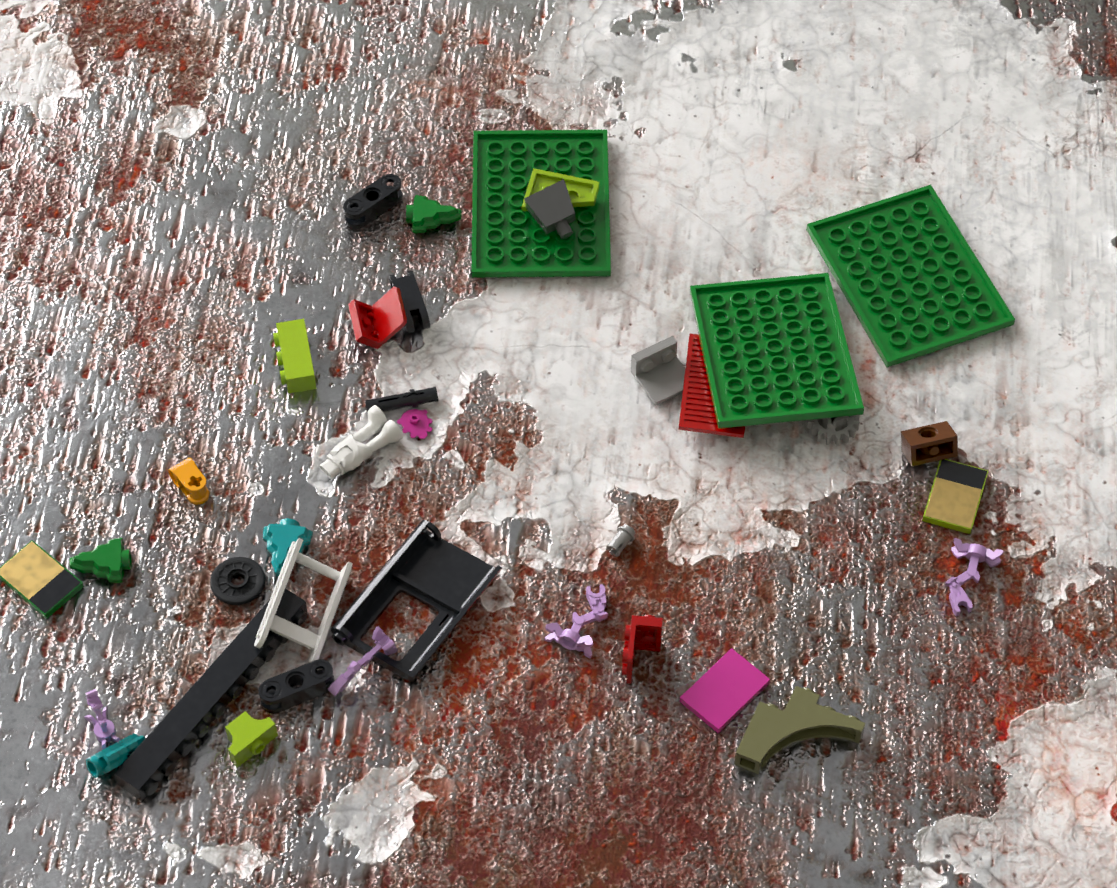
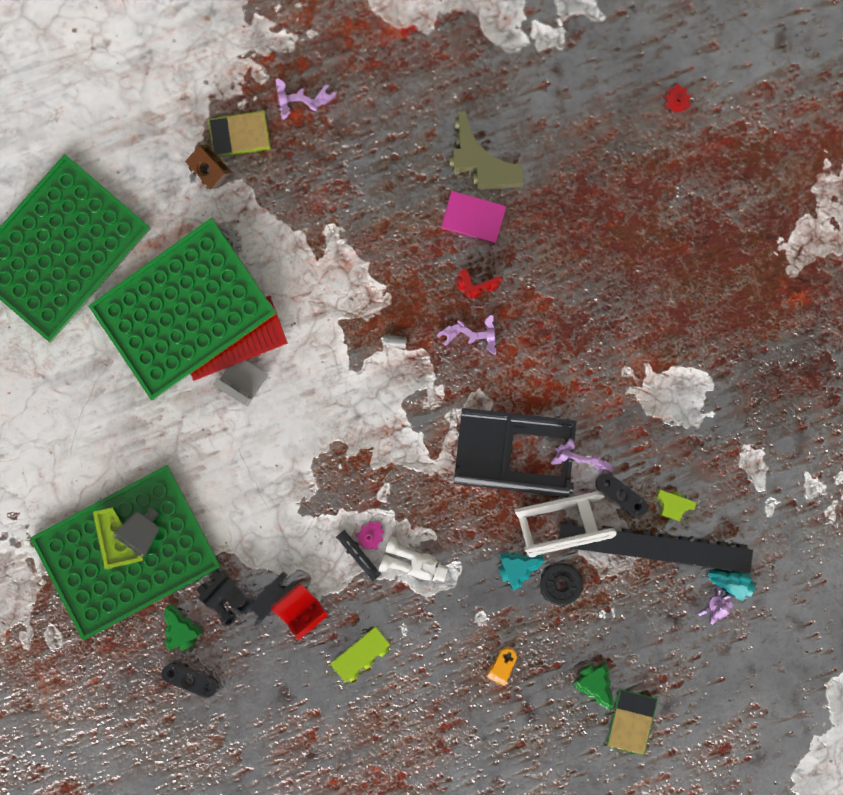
camera: 120 degrees left, 30 degrees up
none -> black hips [197,570,254,626]

